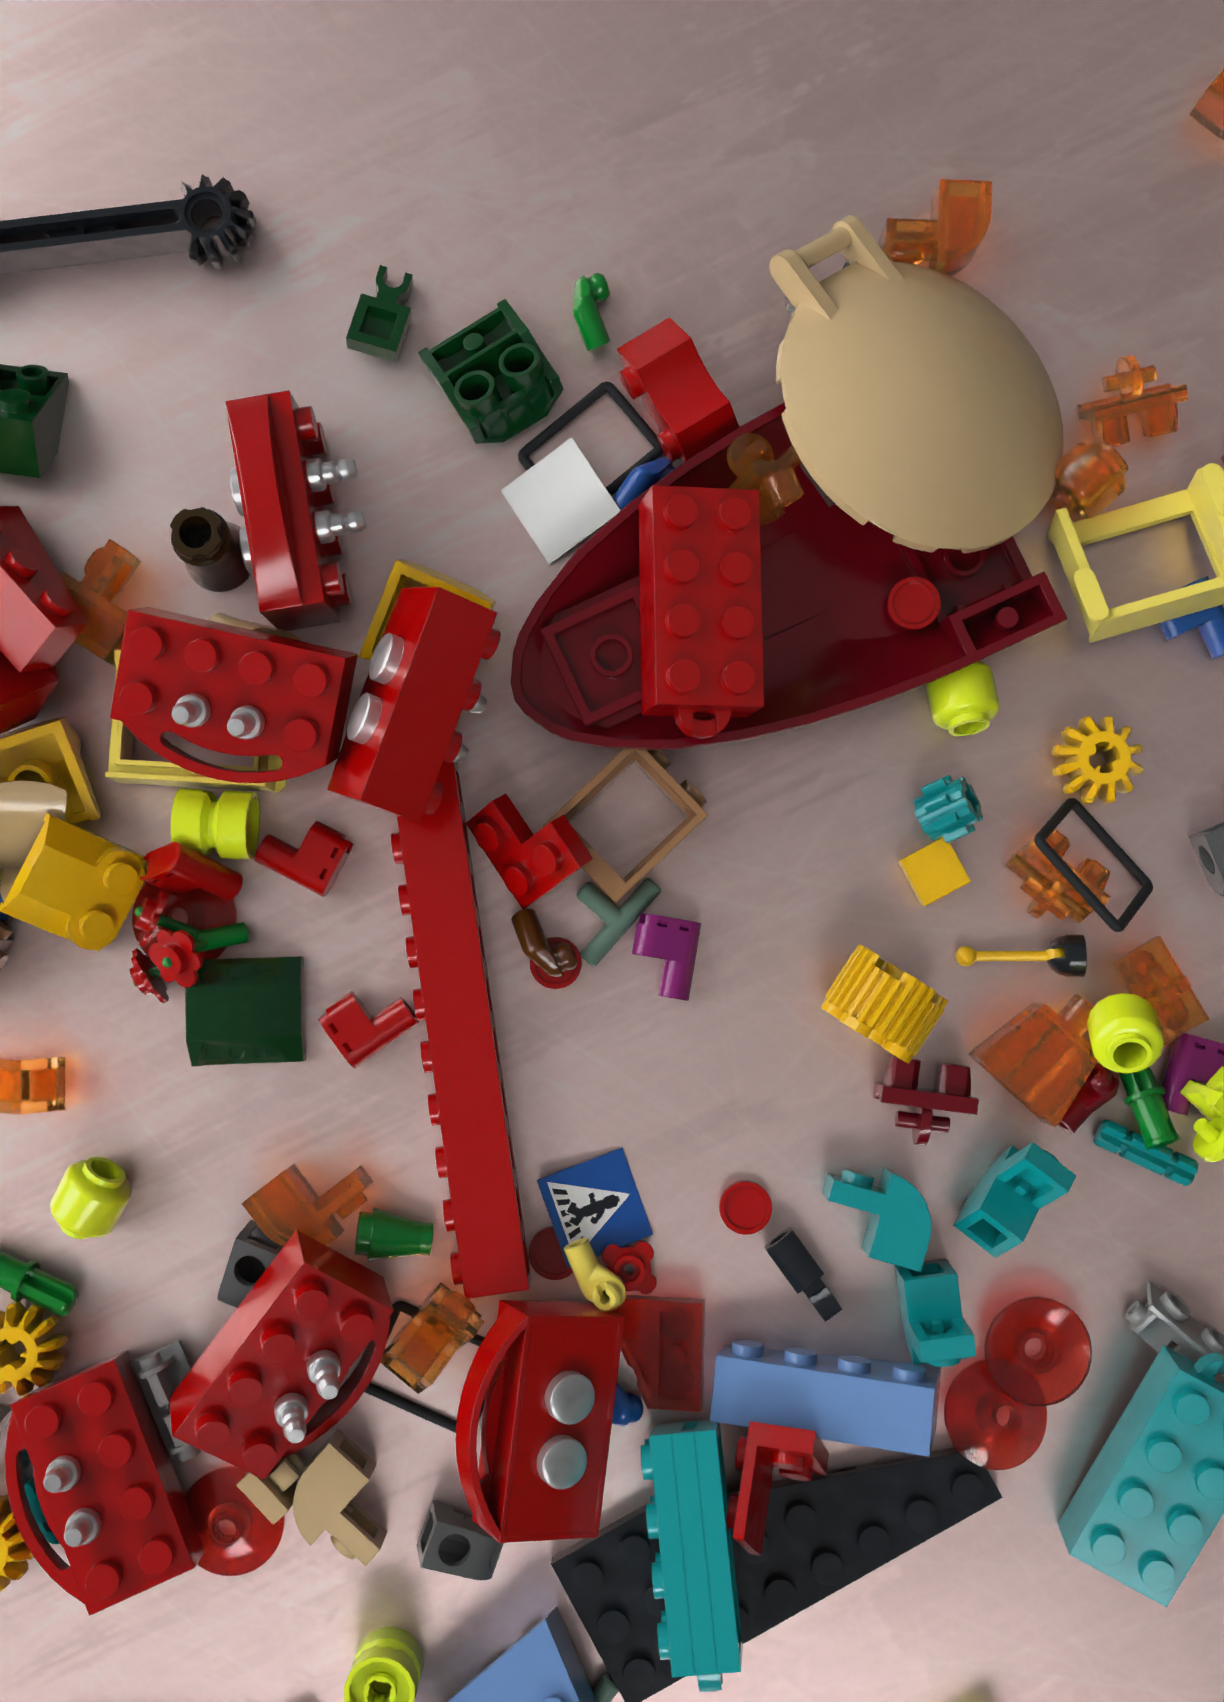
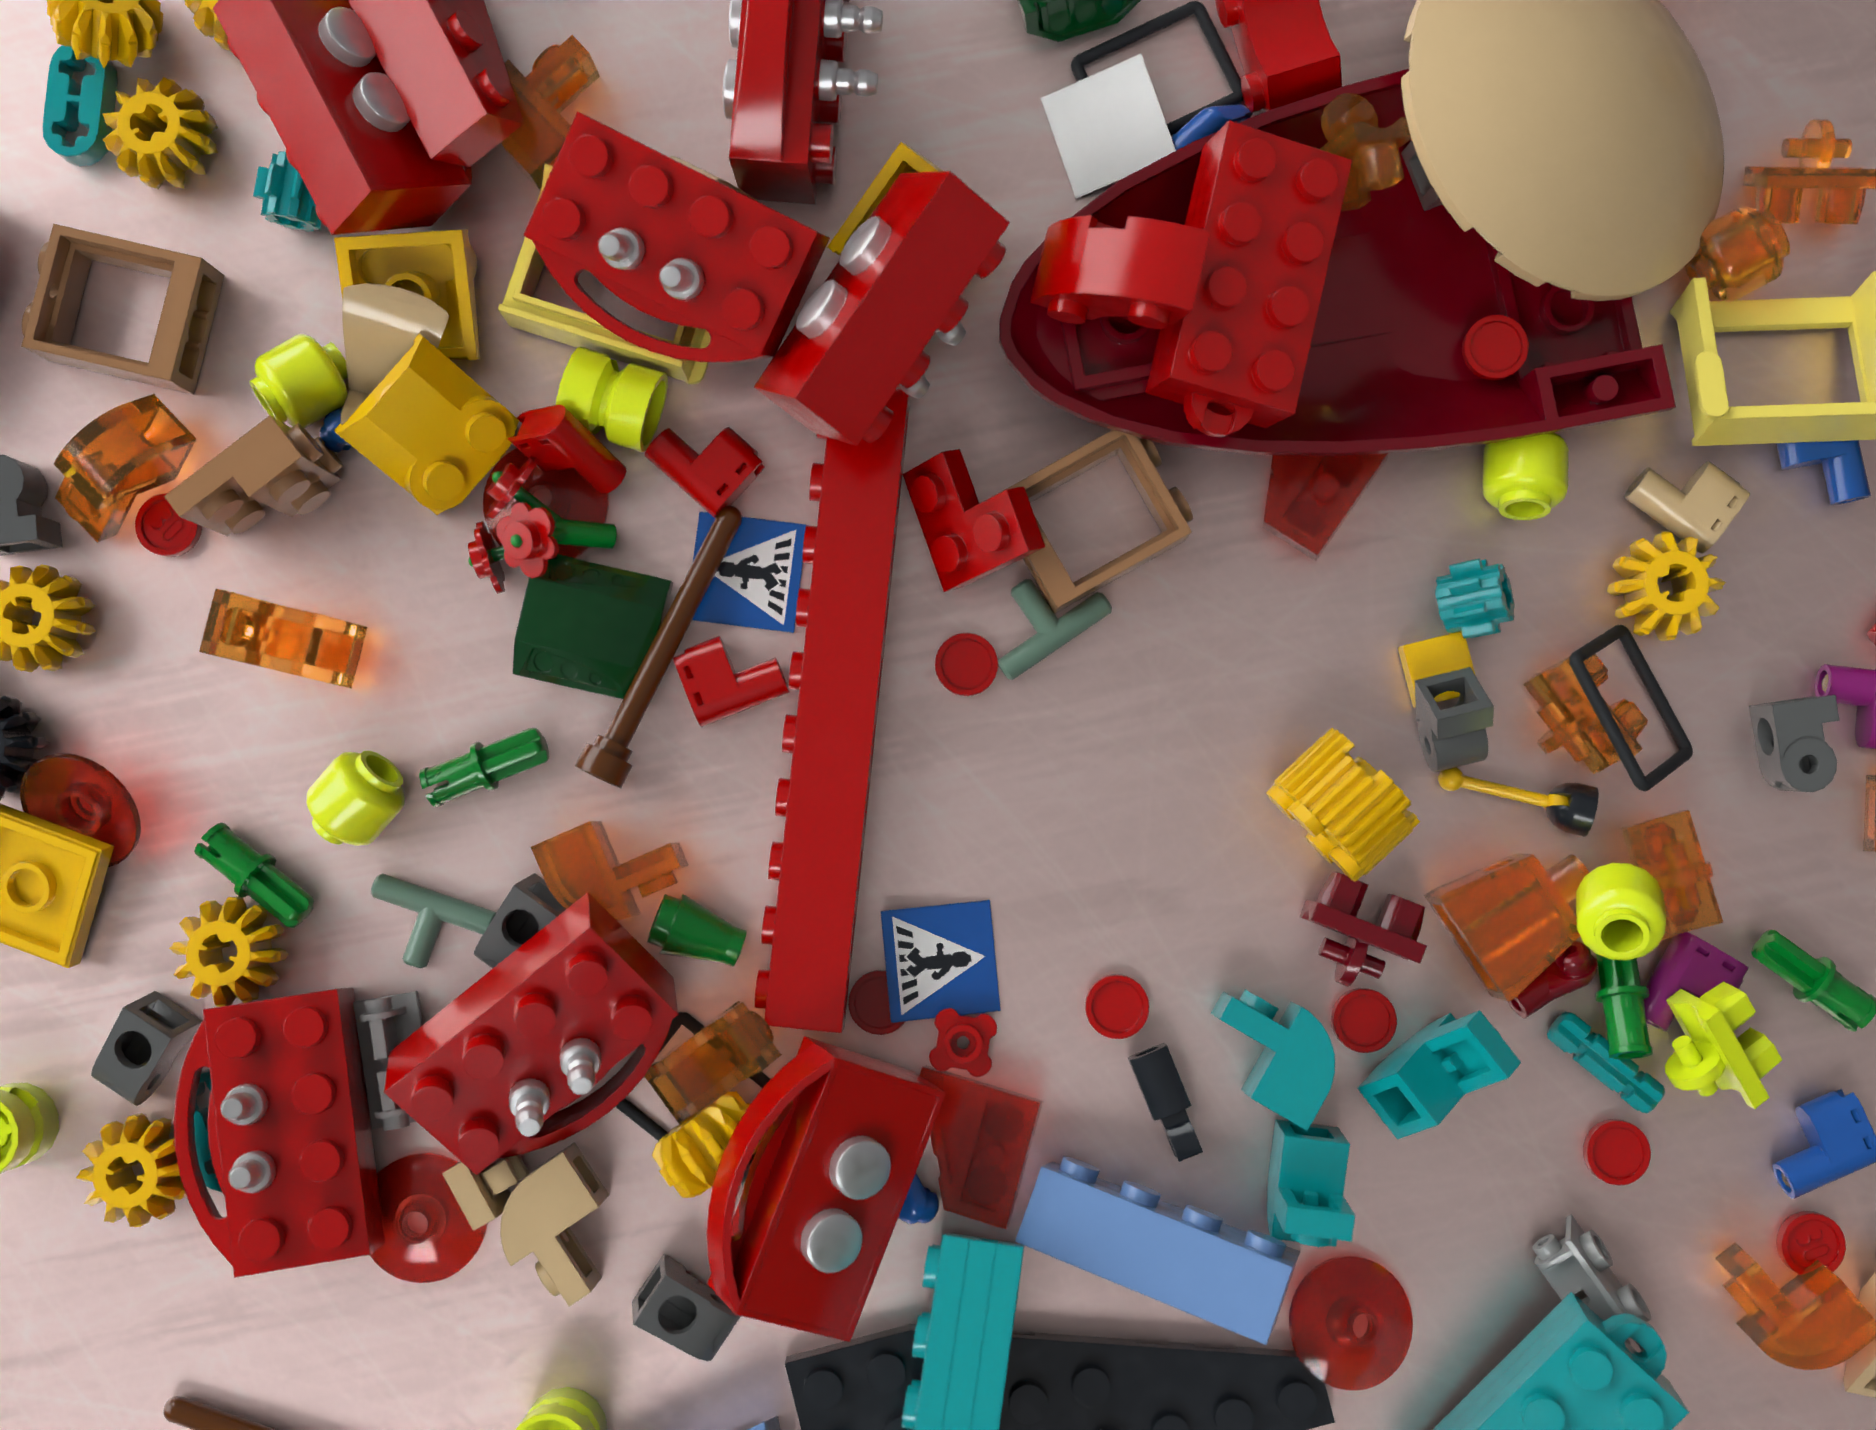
camera: 15 degrees right, 0 degrees up
dark brown plant [170,507,250,592] -> none
reddish brown arm [511,908,578,977] -> none
light yellow arm [563,1237,626,1312] -> none
magenta piece [632,913,701,1001] -> none
red bracket [727,1421,829,1556] -> none
clear red dish [984,1296,1092,1406] -> none
none -> sand green piece [371,873,497,968]
none -> green axle [419,728,549,807]
none -> reddish brown piece [575,506,742,789]
none -> yellow gear [652,1091,766,1198]
none -> sticker [692,511,806,633]
none -> red brick [1030,215,1211,329]
none -> clear red wing [1263,453,1389,561]
none -> red piece [1331,988,1397,1053]
none -> dark grey leg [1415,667,1494,772]
none -> red piece [1583,1119,1651,1186]
none -> tan piece [1624,461,1750,554]

